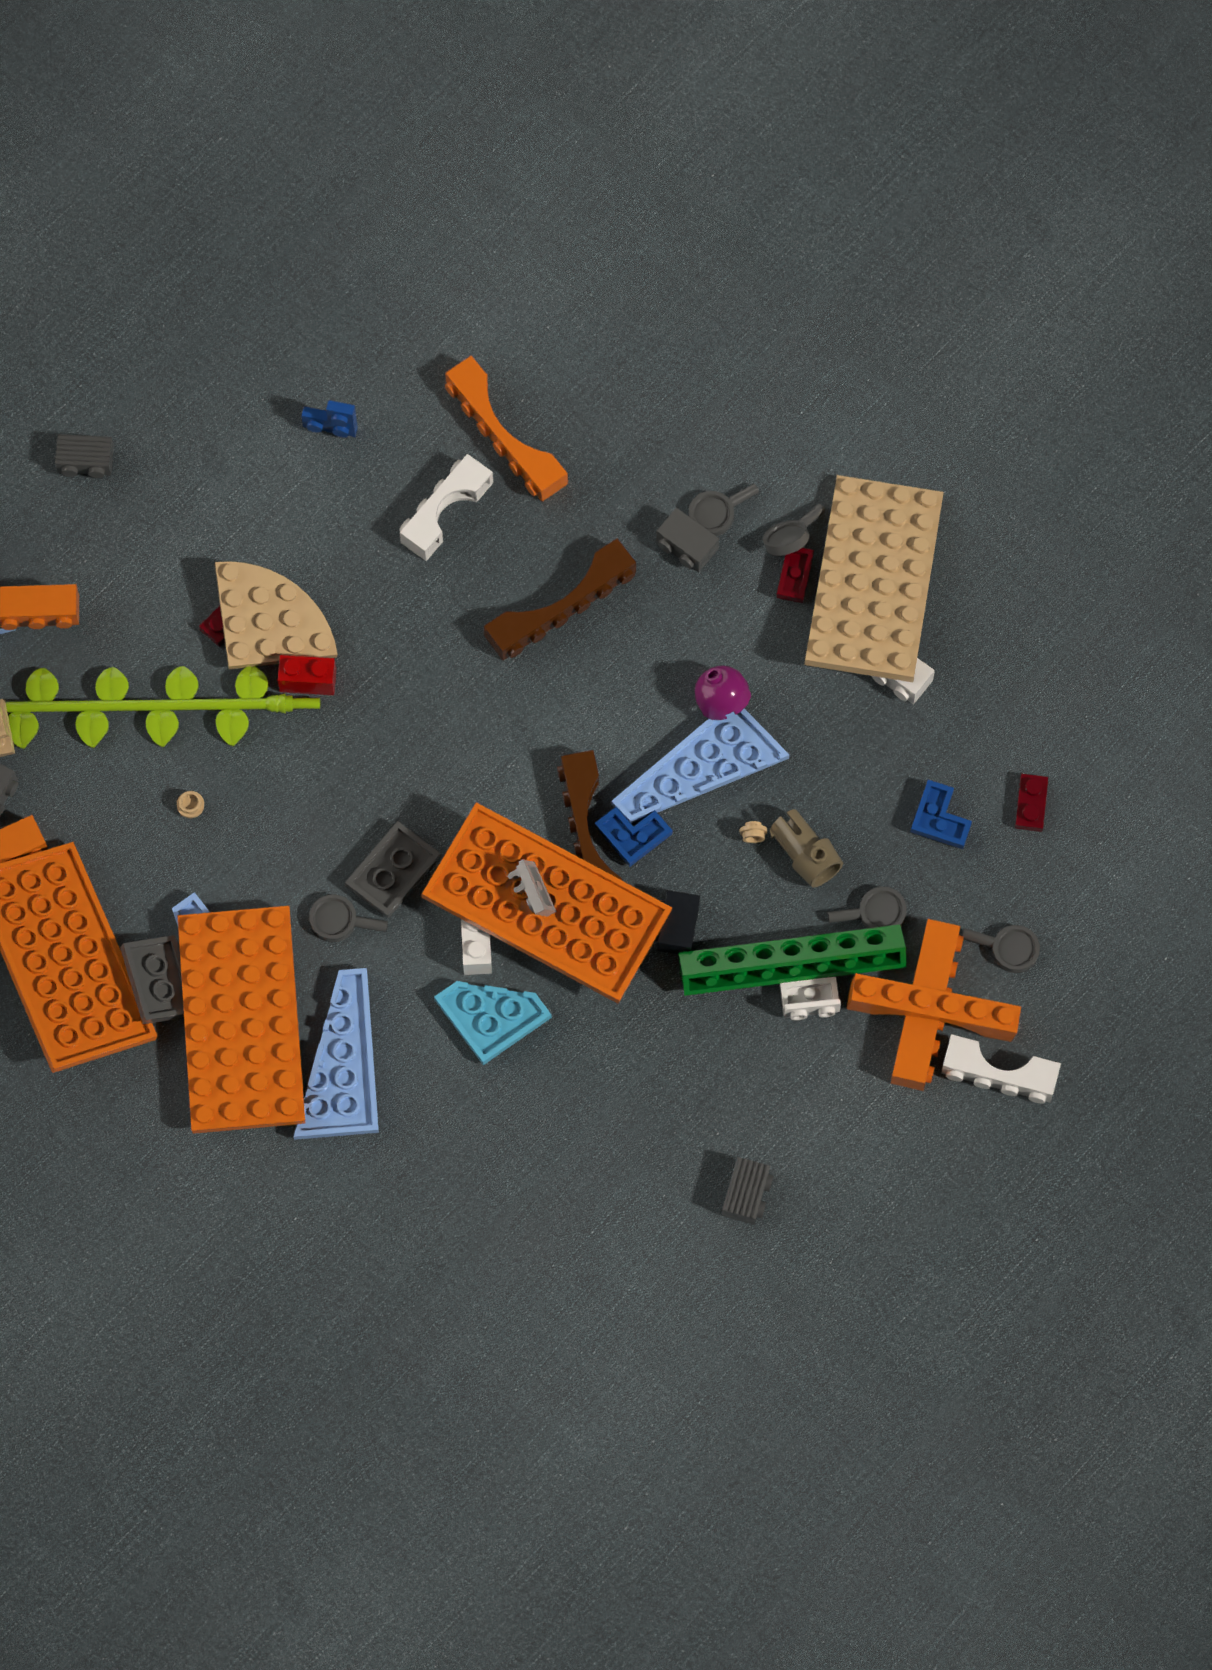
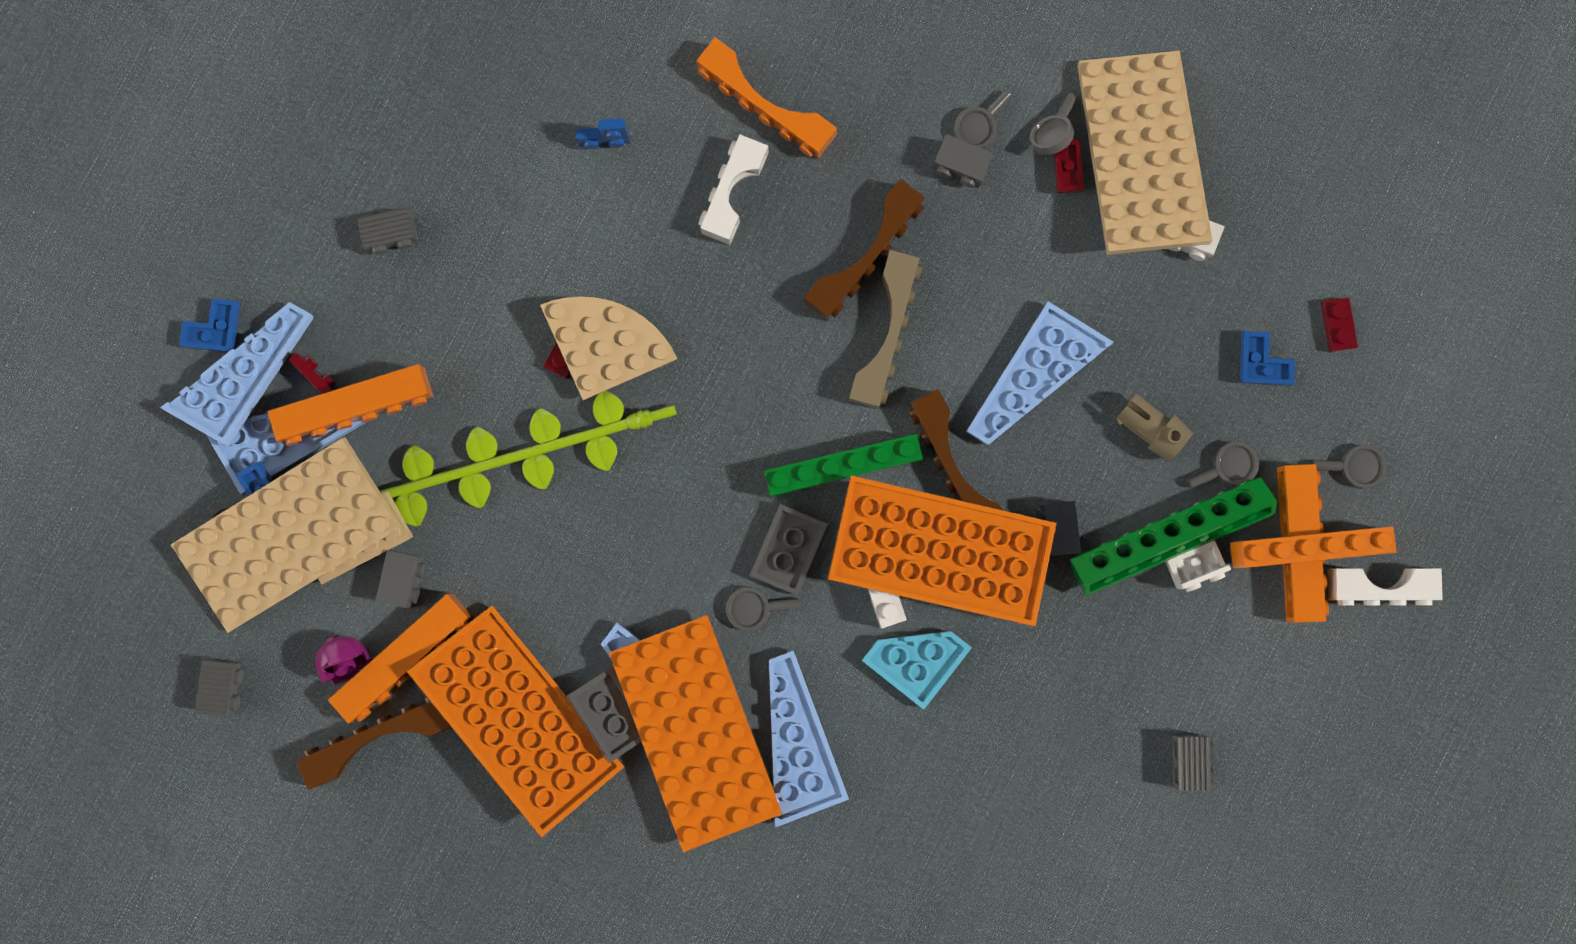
camera: 15 degrees left, 15 degrees up
tan plate [177,791,205,818] -> none
red brick [278,655,337,695] -> none
light grey plate [508,859,556,917] -> none
blue plate [595,807,673,867] -> none
magenta cylinder [695,665,751,720] -> none
tan plate [740,821,767,843] -> none
none -> green arch [764,434,923,498]
none -> dark tan arch [848,250,922,409]

